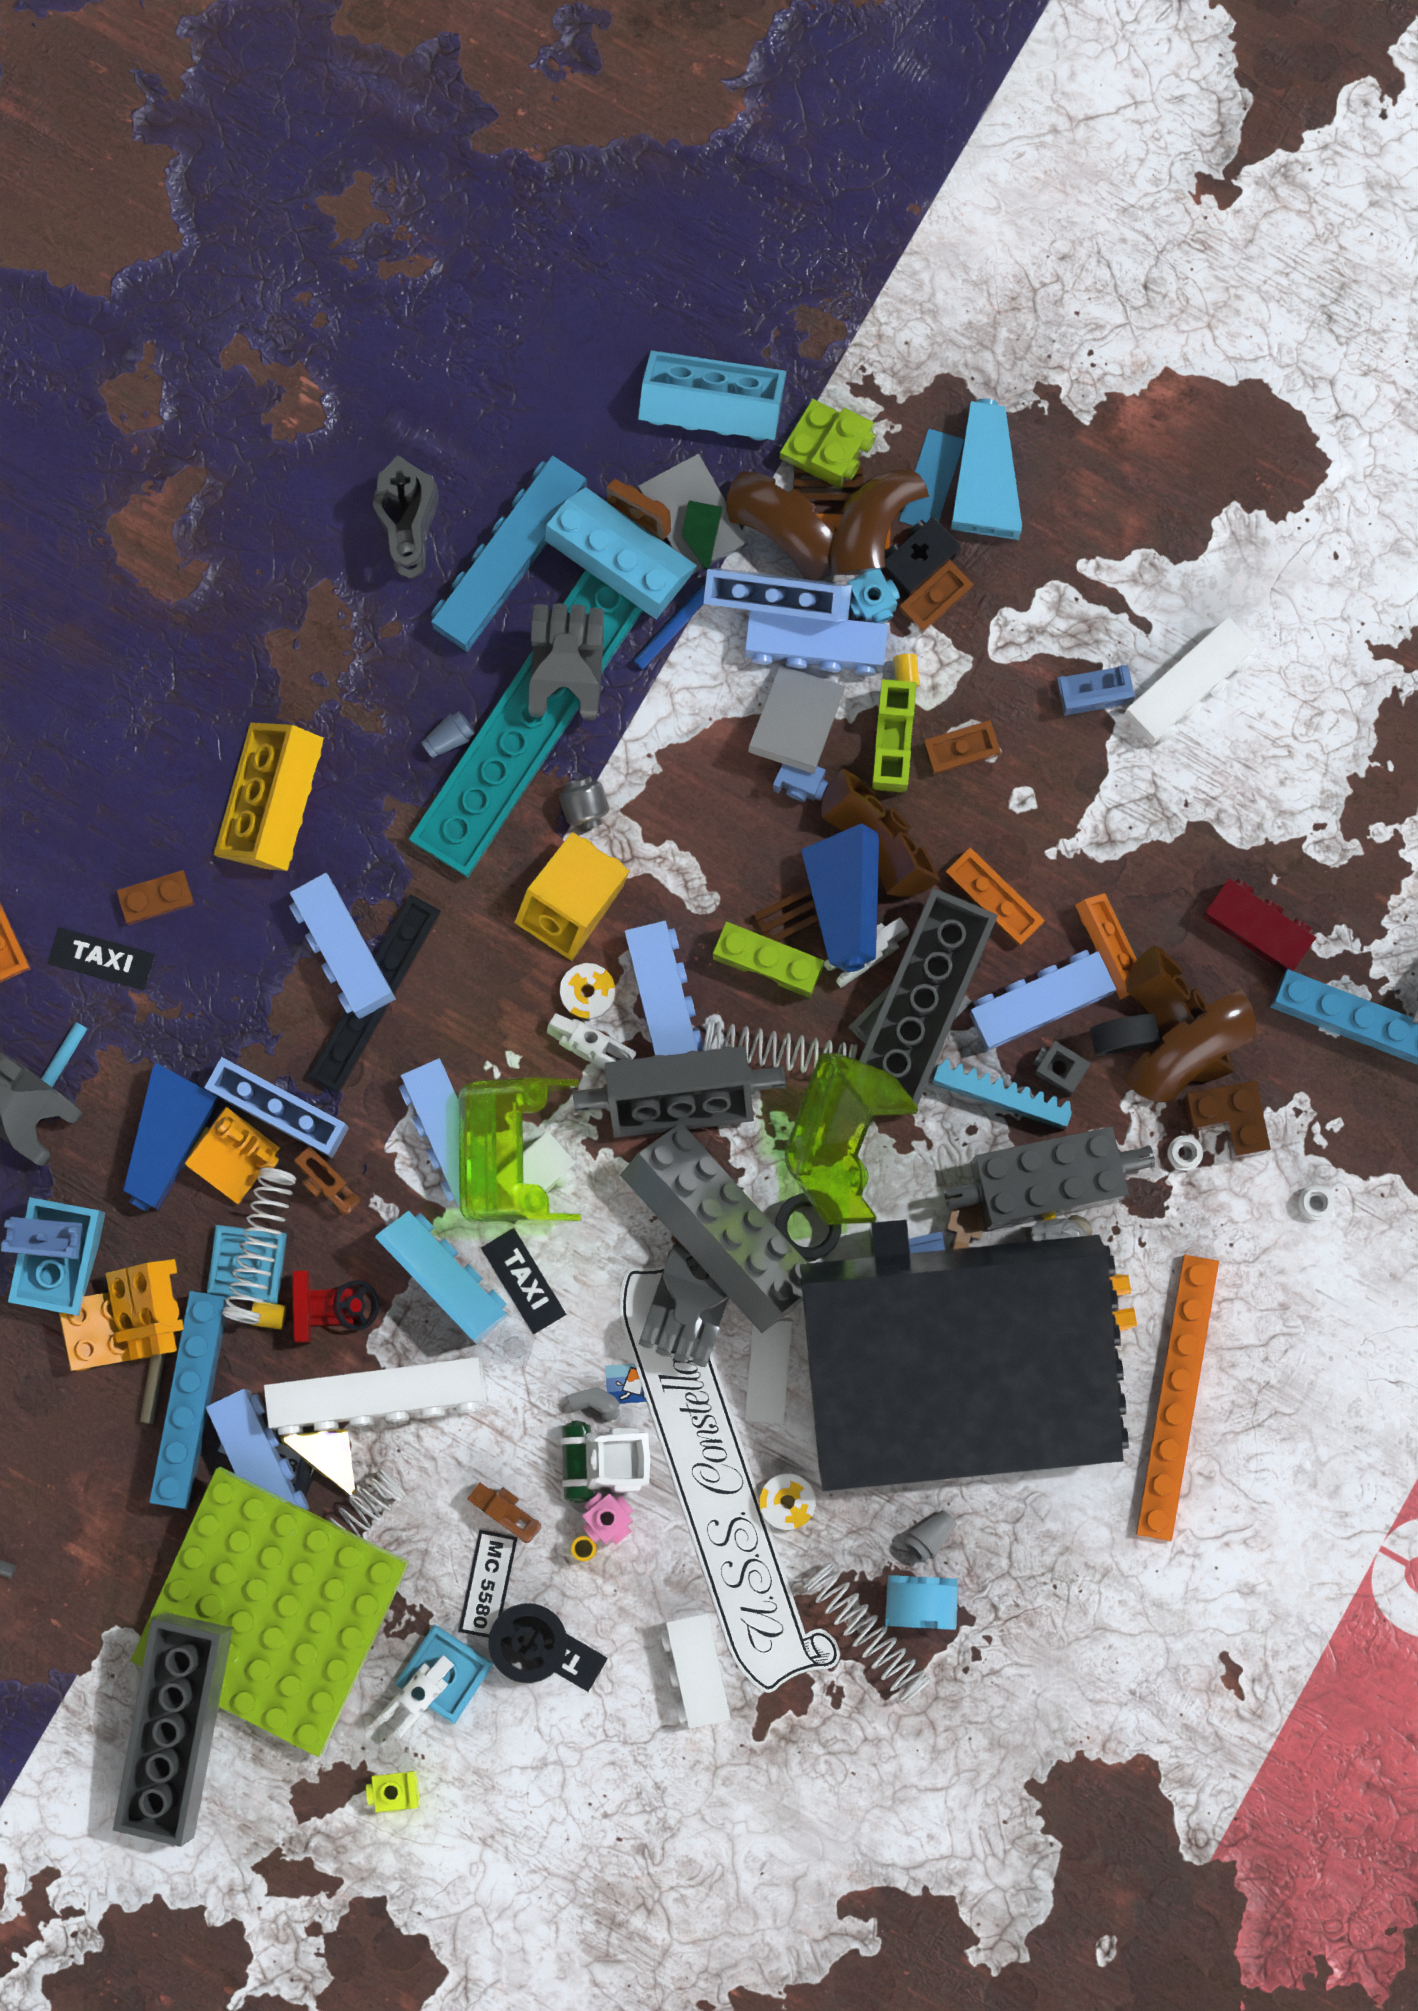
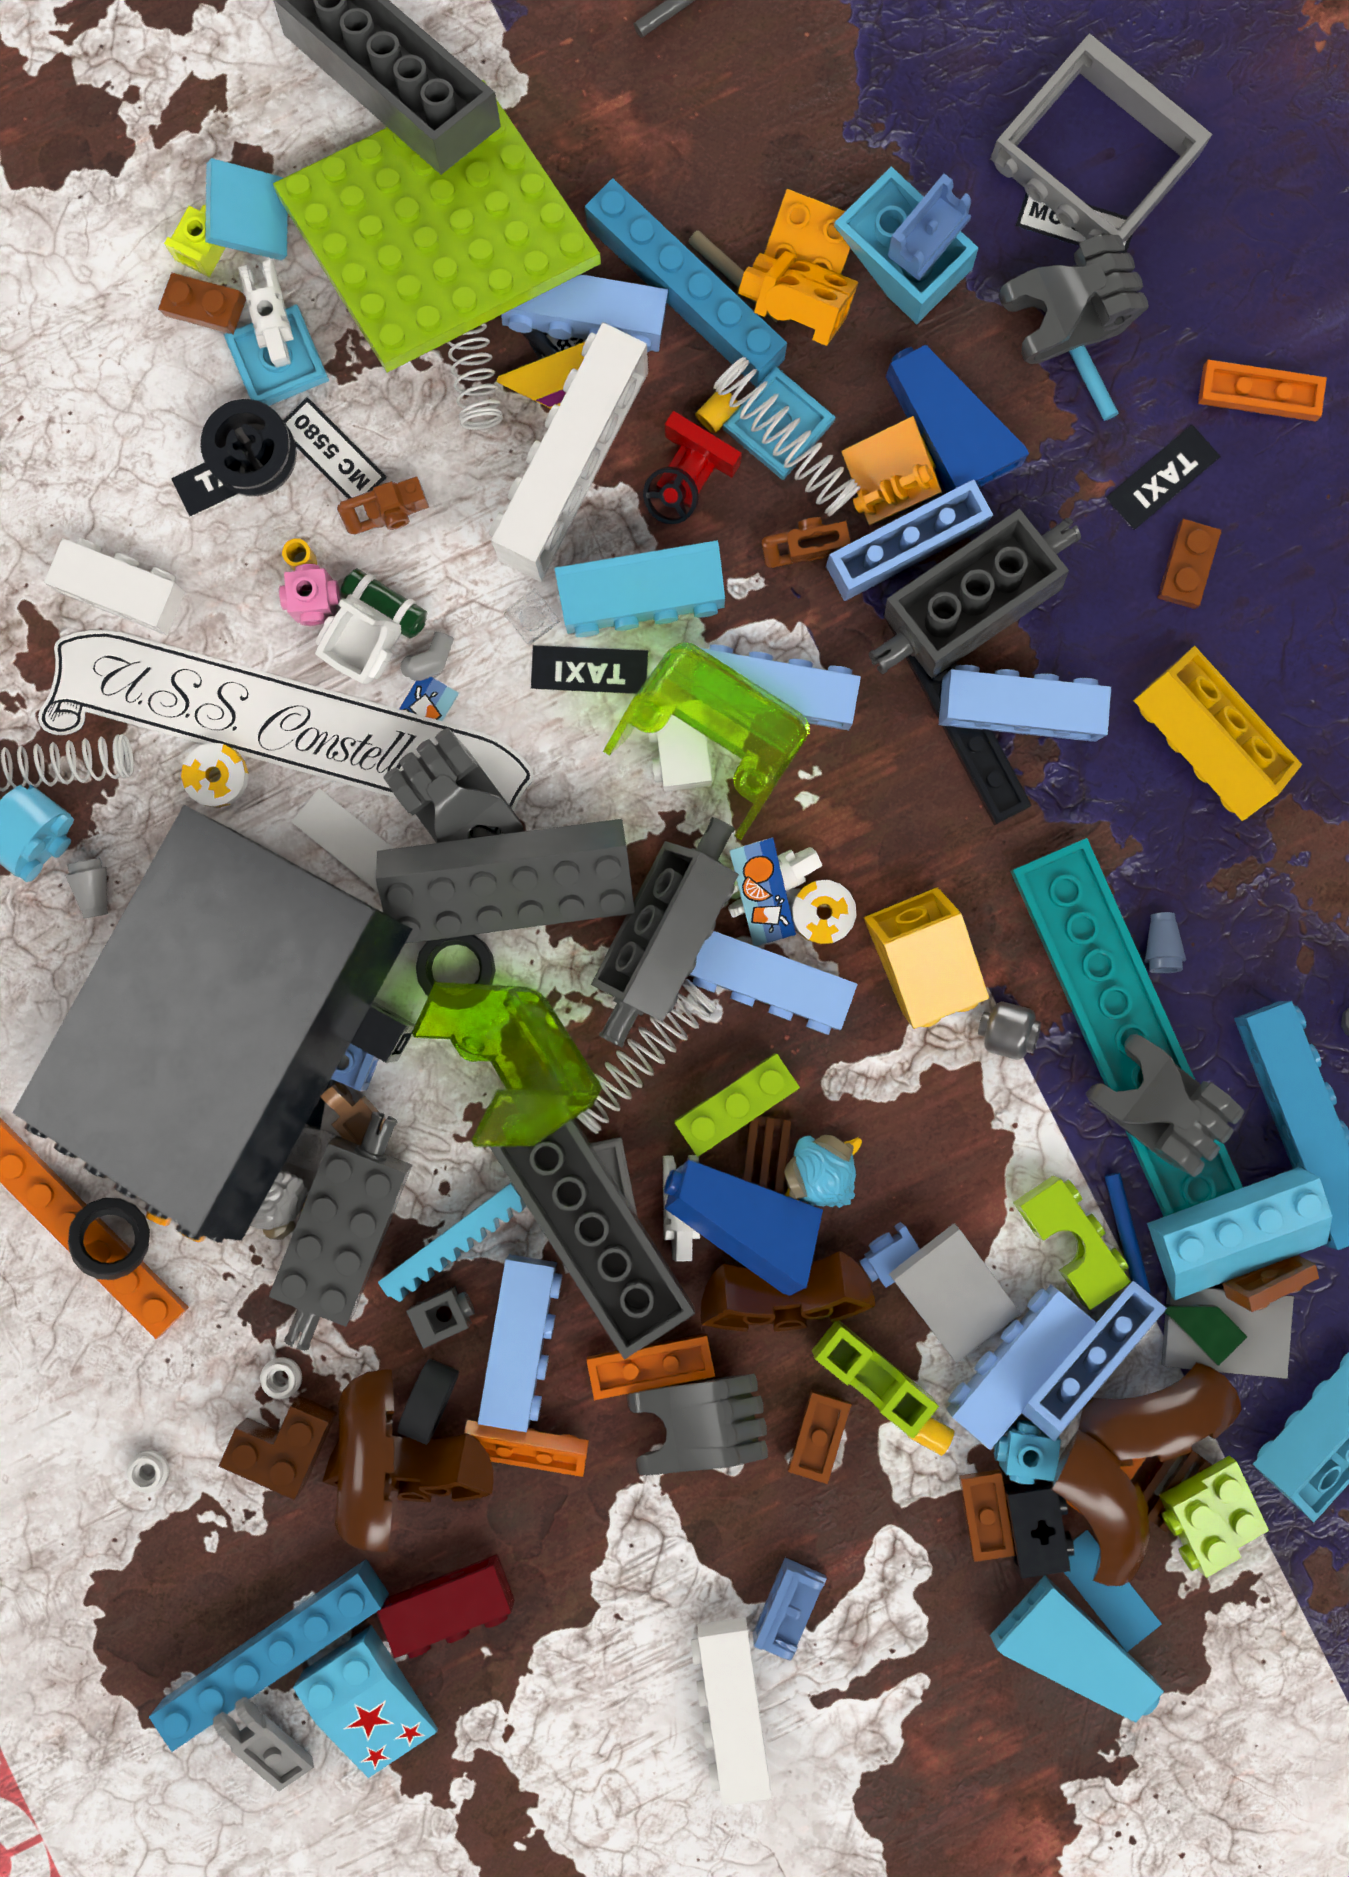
camera: 125 degrees right, 5 degrees up
none -> black tyre [68,1198,150,1280]
none -> dark orange plate [158,272,246,335]
none -> medium azure tile [205,158,287,261]
none -> medium azure slope [293,1625,438,1778]
none -> dark grey piece [627,1374,768,1475]
none -> sticker [729,838,796,946]
none -> medium azure hair [784,1135,862,1208]
none -> dark grey brick [868,509,1081,679]
none -> lime arch [1013,1176,1131,1310]

